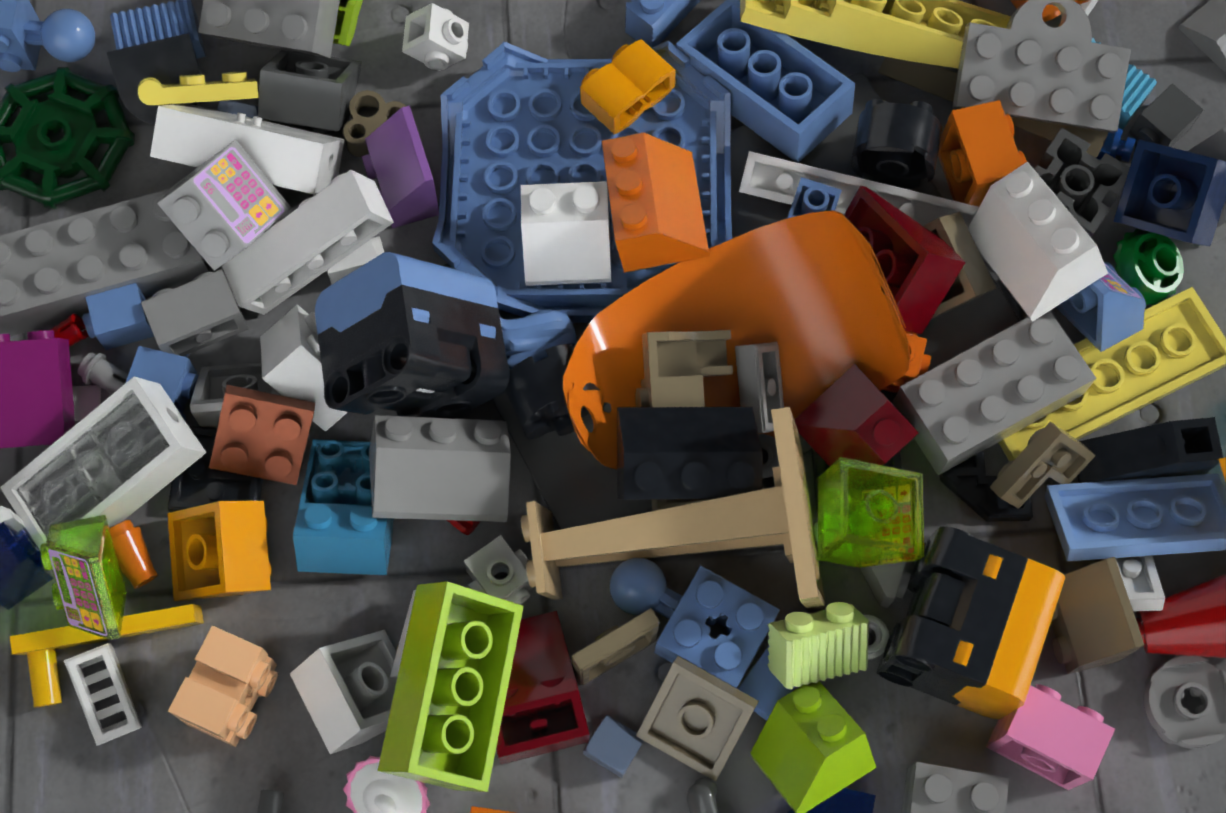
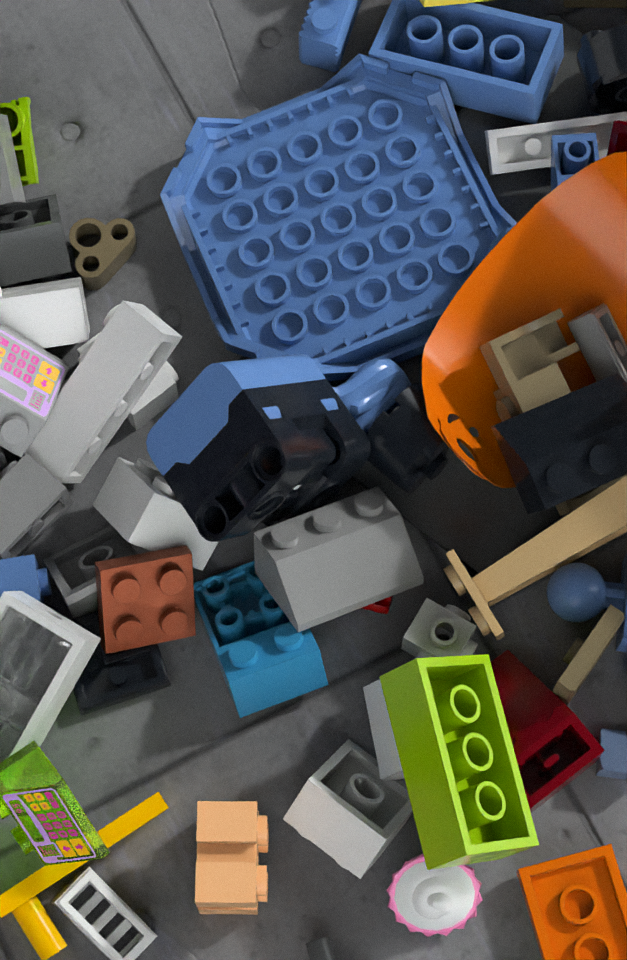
camera: 20 degrees left, 0 degrees up
orange cone [99,520,158,589] -> none
light orange slope [167,501,271,601] -> none
medium lavender slope [361,105,439,229] -> none
white brick [402,3,469,71] -> none
white slope [521,181,612,286] -> none
light orange brick [580,39,676,135] -> none
orange slope [602,132,710,273] -> none

